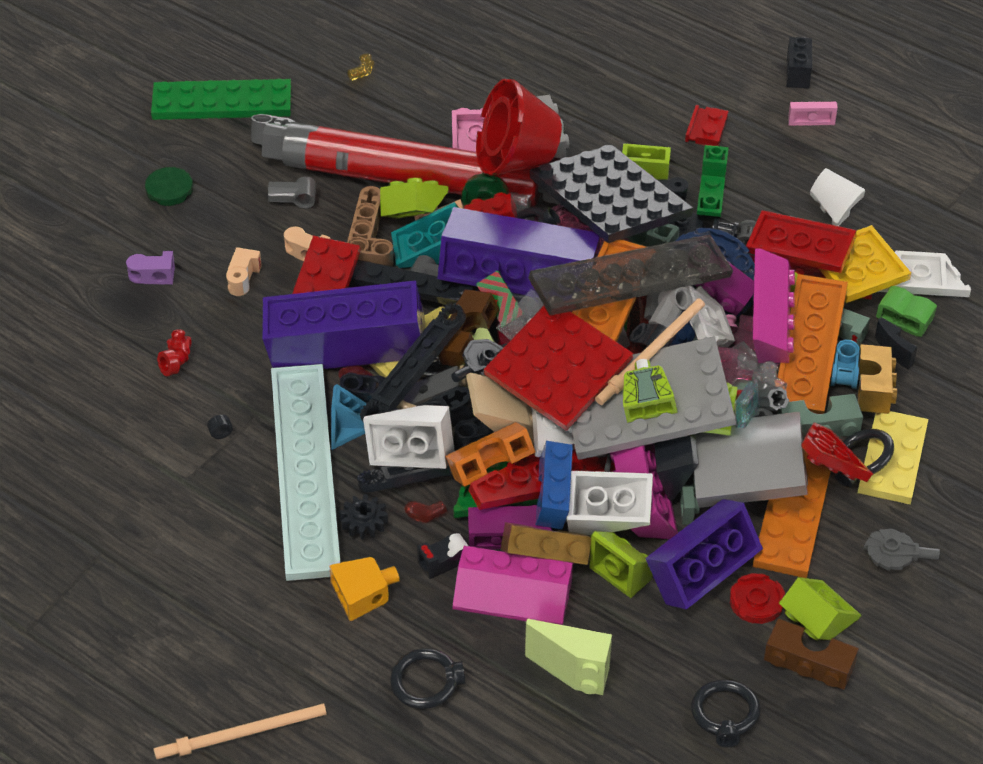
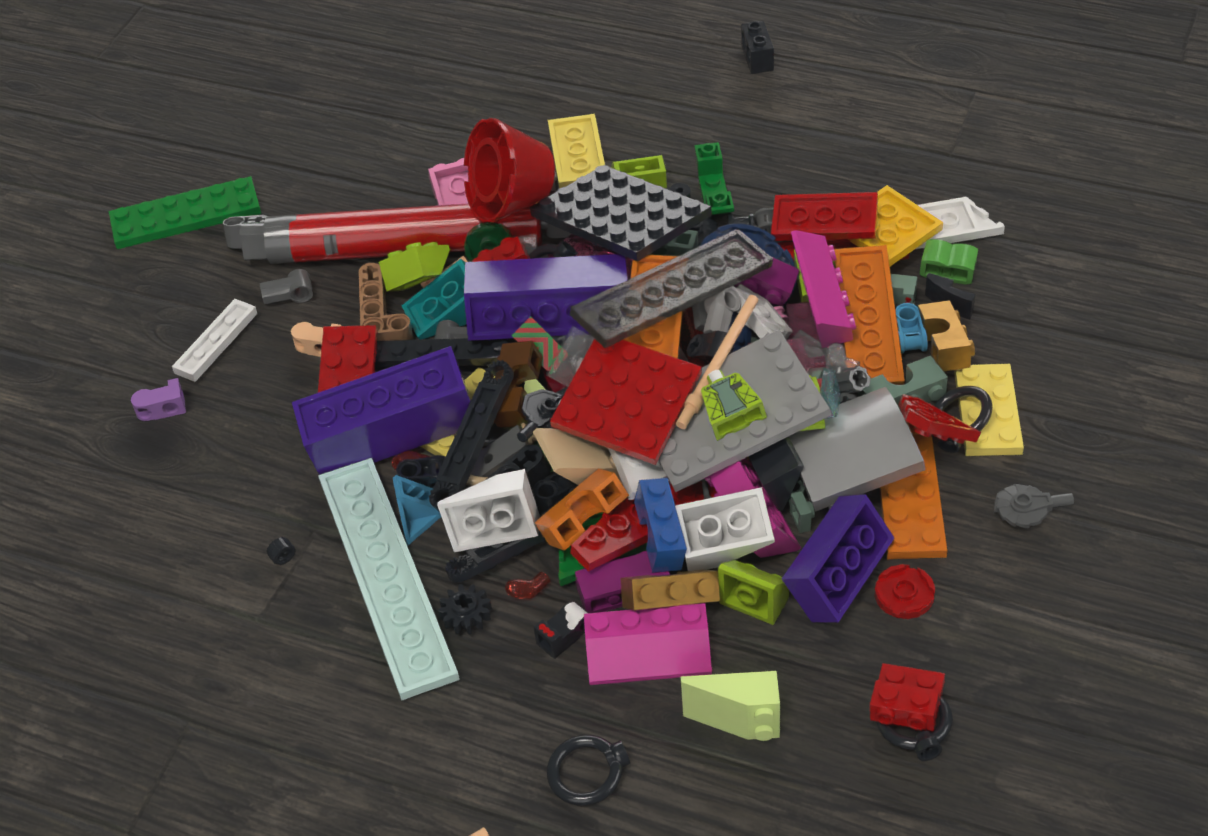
camera: 10 degrees left, 0 degrees up
dark green tile [145,167,193,206] -> none
red arm [157,329,192,376] -> none
light nougat leg [226,247,262,296] -> none
light orange torso [329,557,399,621] -> none
clear yellow arm [347,53,374,81] -> none
red plate [685,105,729,146] -> none
reddish brown arch [764,618,859,690] -> none
lime slope [779,577,861,640] -> none
bright pink plate [788,102,837,126] -> none
white slope [810,168,865,226] -> none
none -> white plate [172,299,257,382]
none -> light yellow plate [548,114,605,189]
none -> red plate [870,663,945,731]

